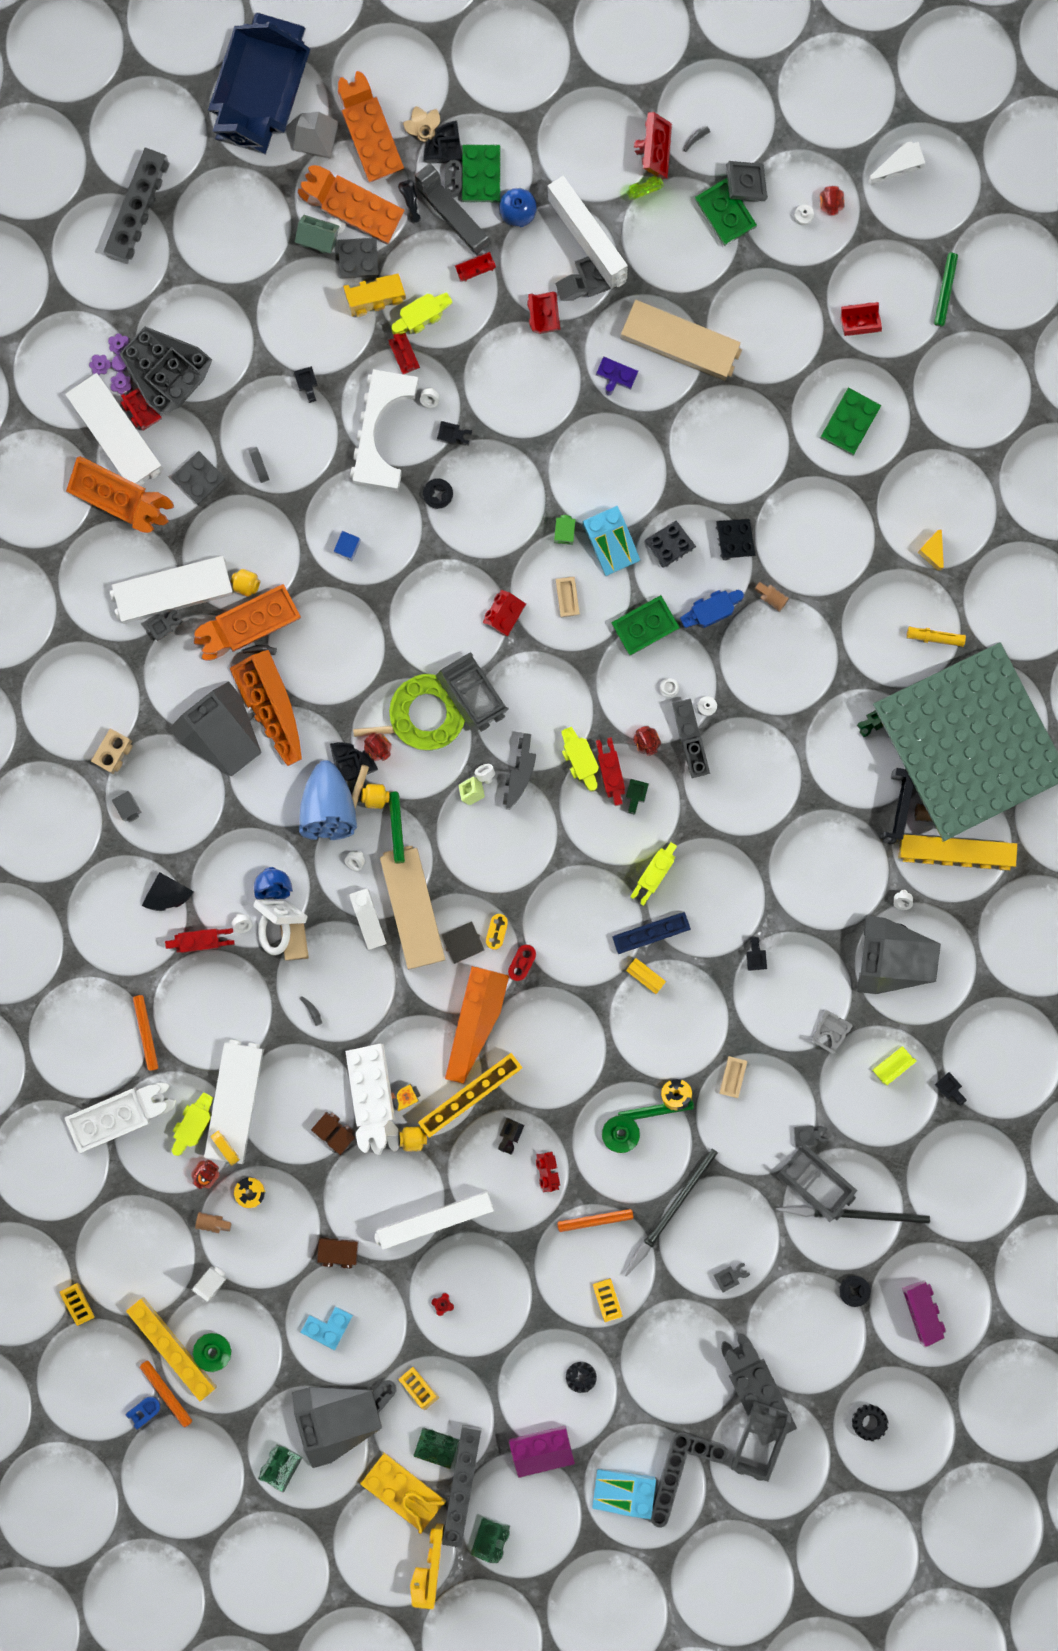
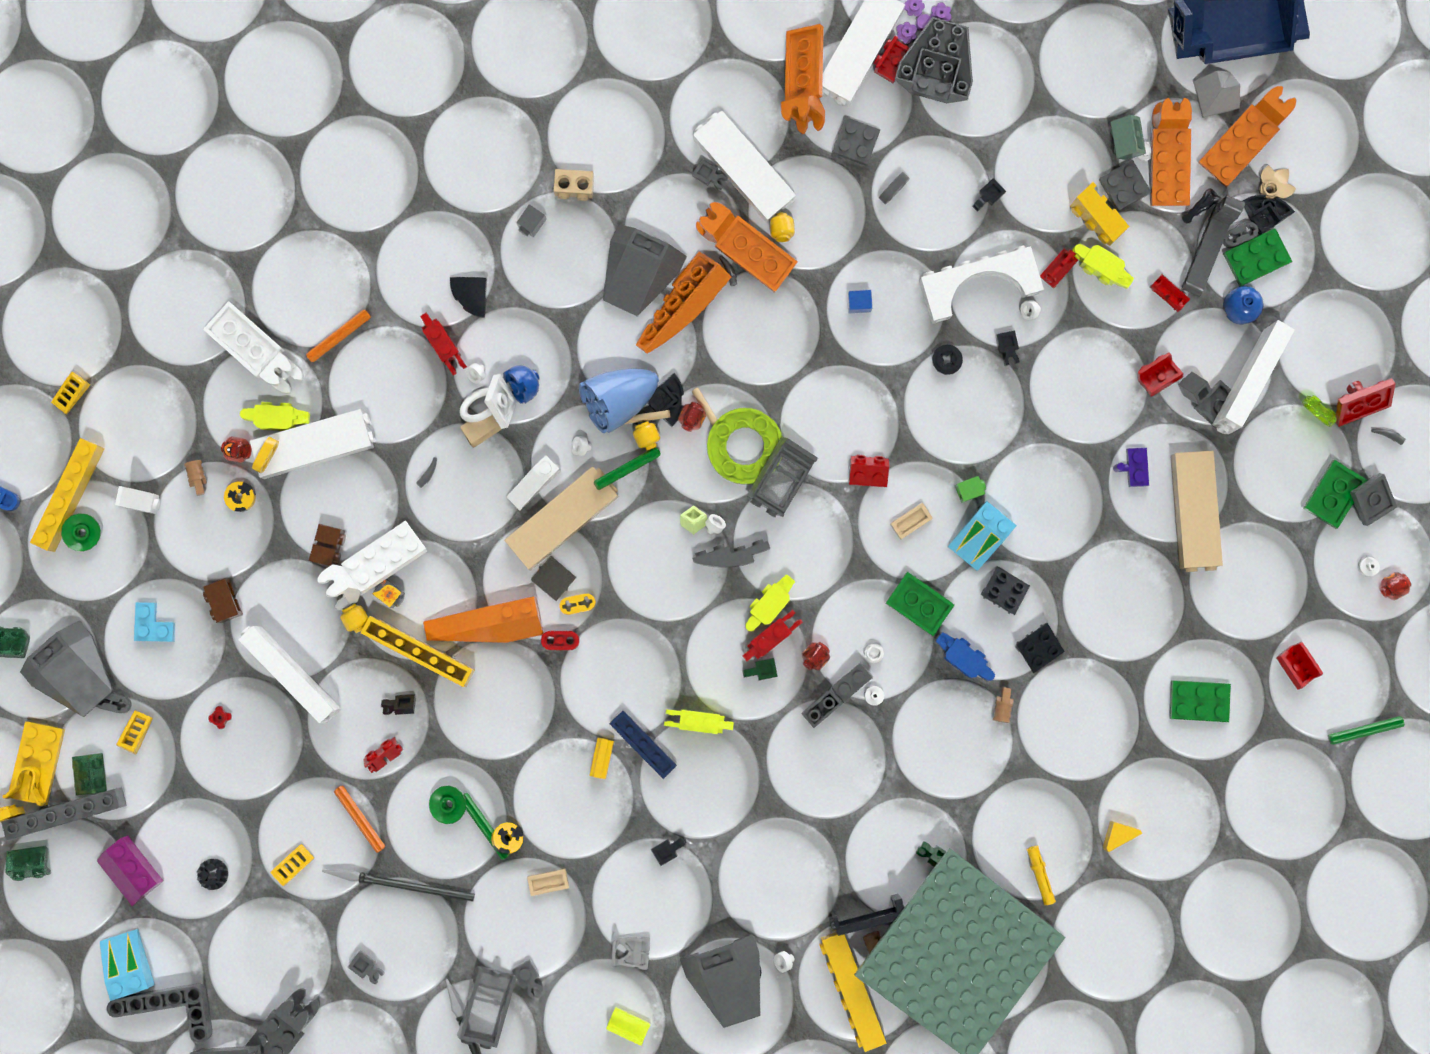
camera: 65 degrees right, 0 degrees up
orange axle [140,1360,192,1428] -> none

